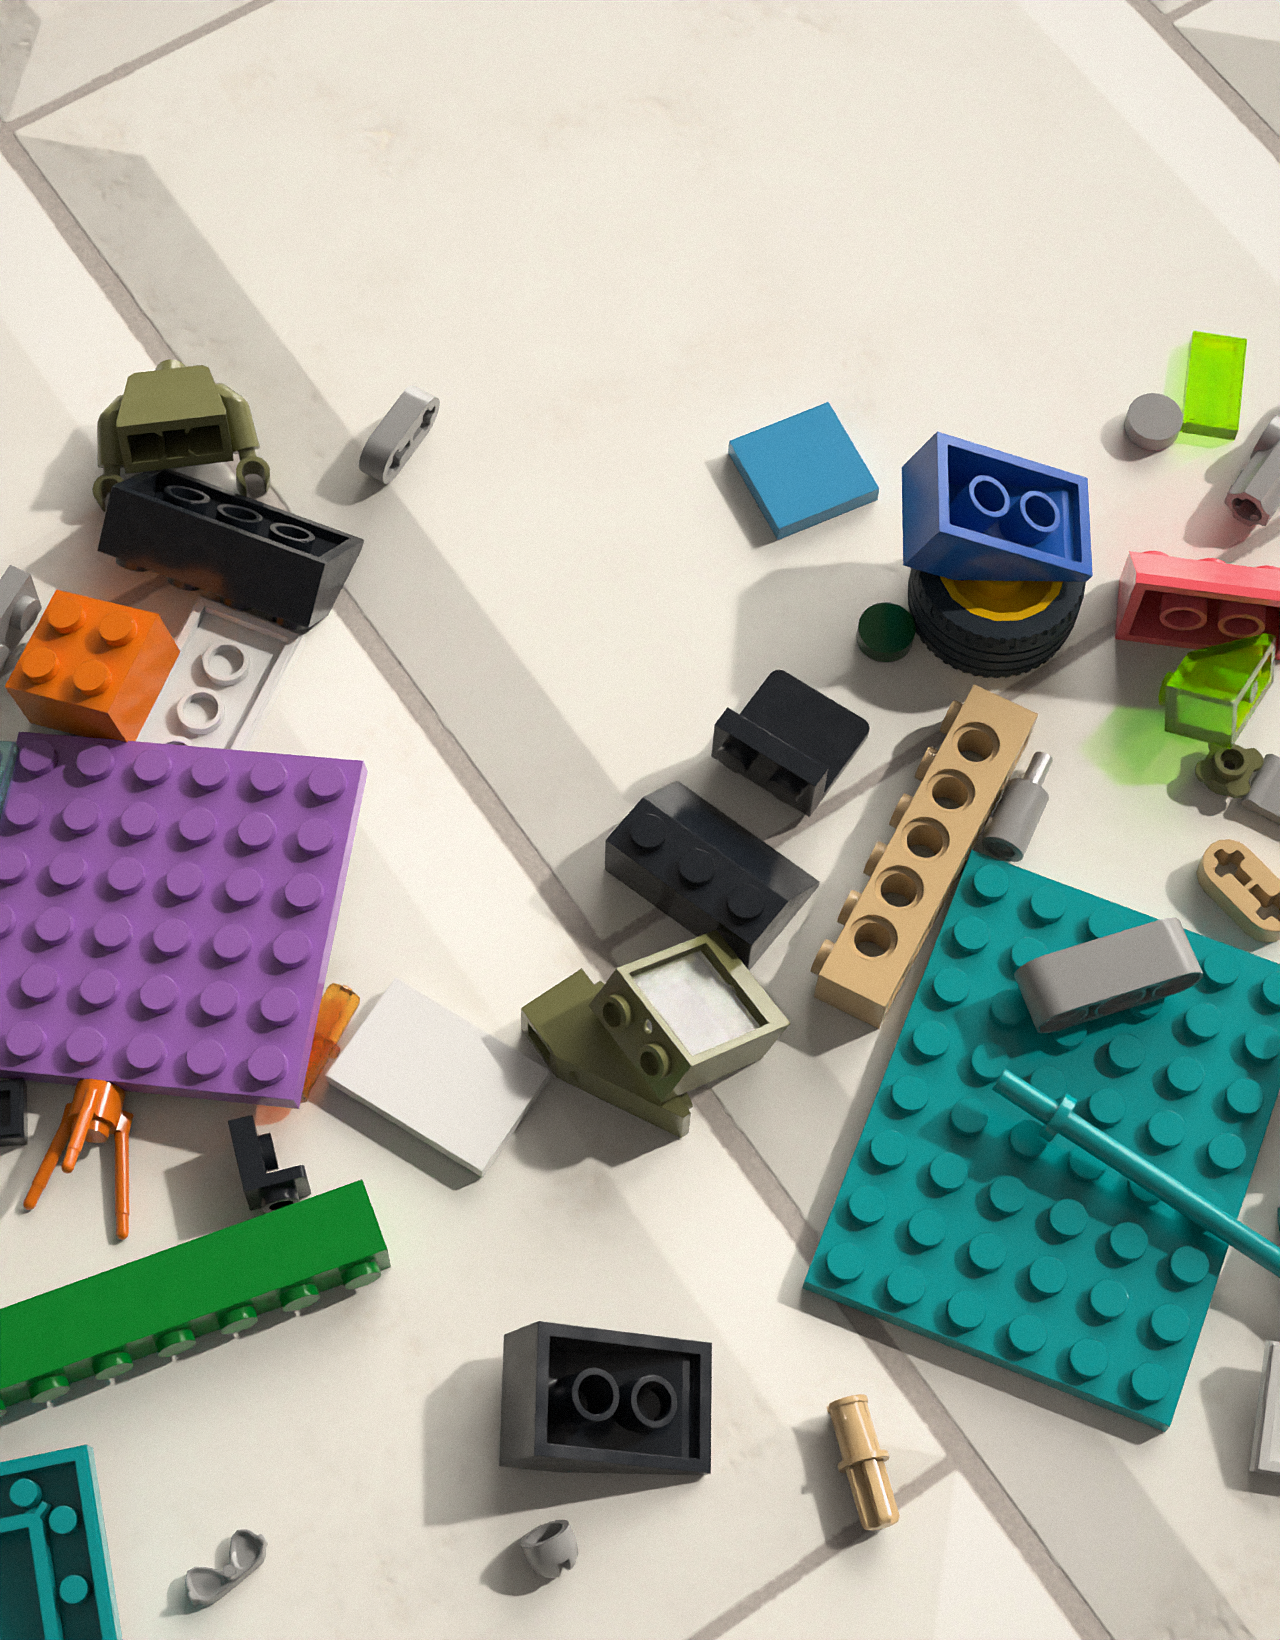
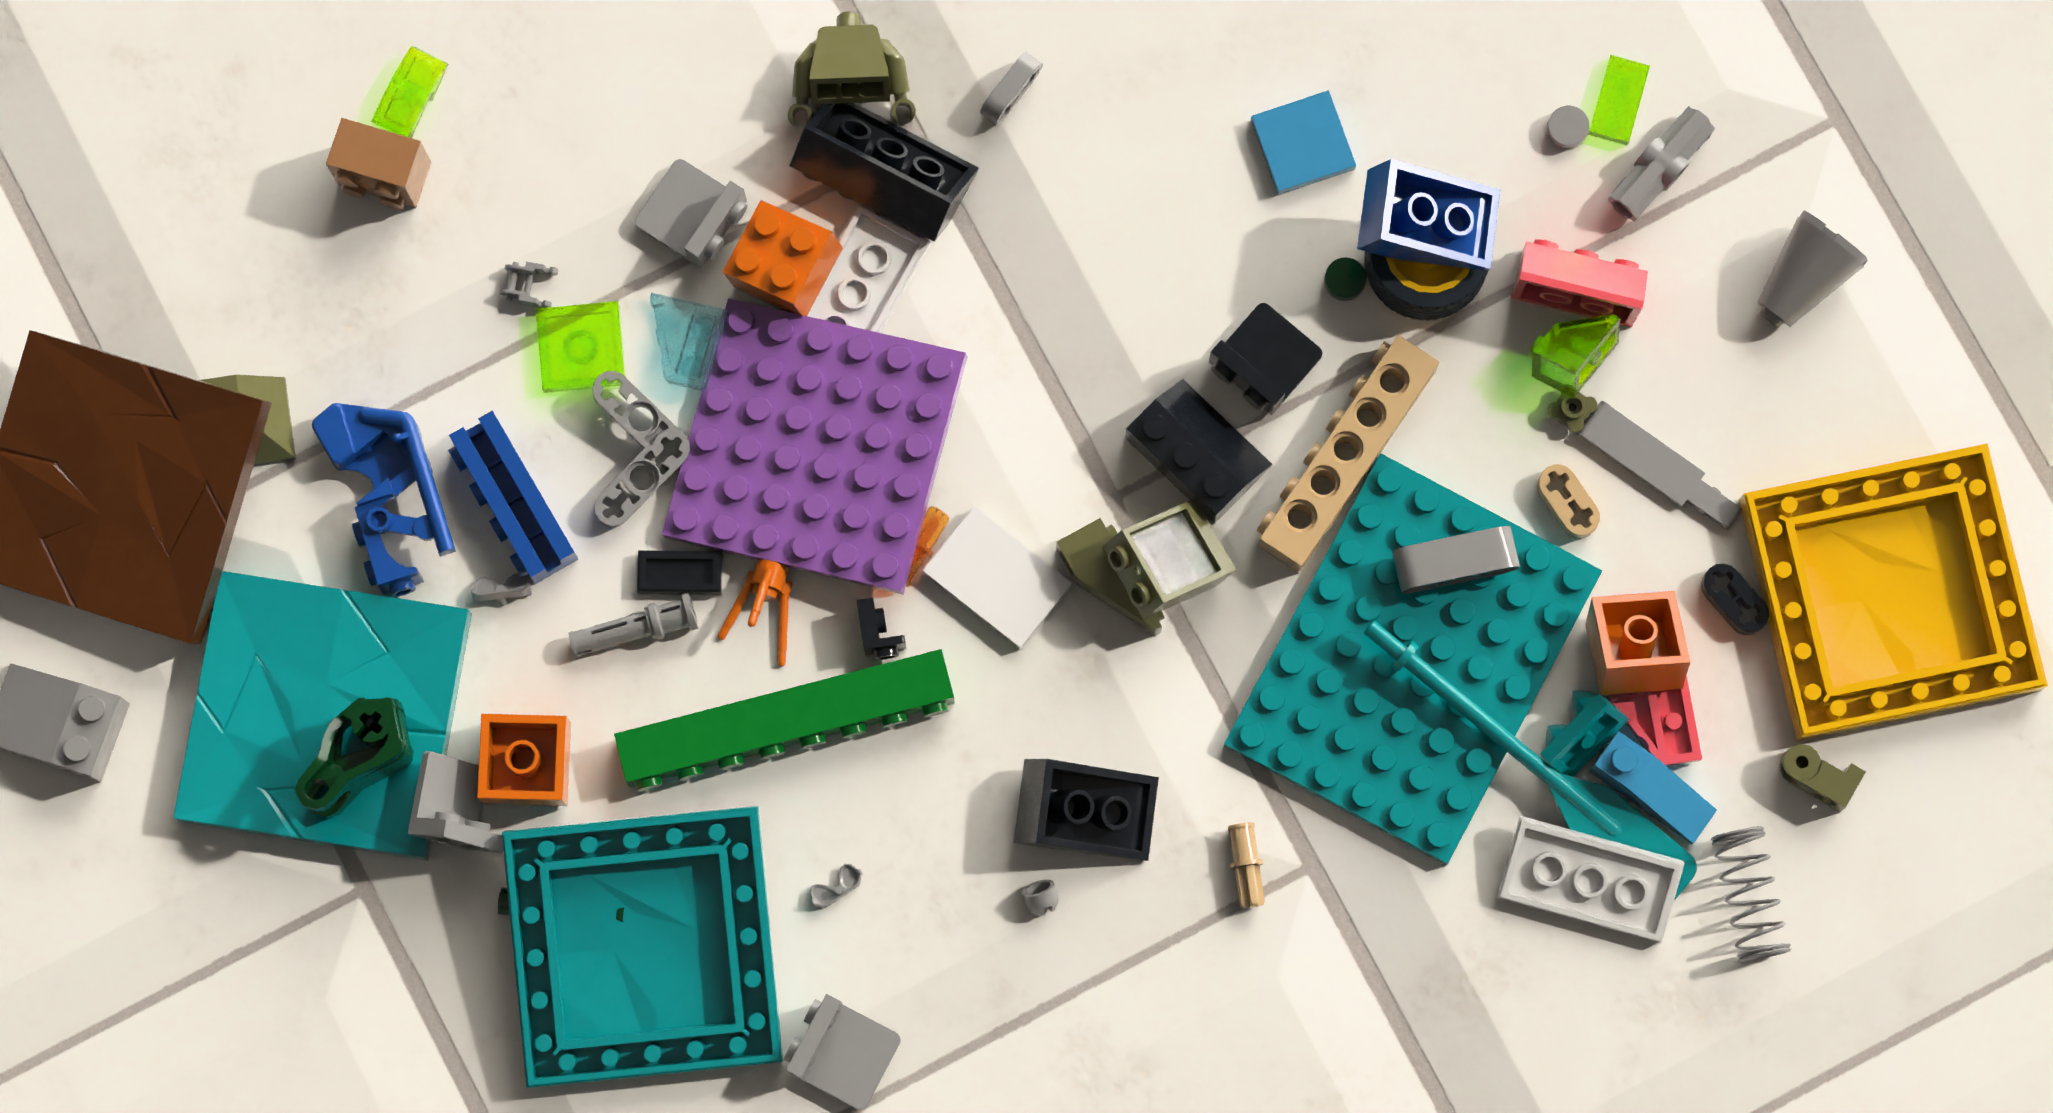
camera: 10 degrees right, 15 degrees up
light grey piece [981,751,1053,862] -> none

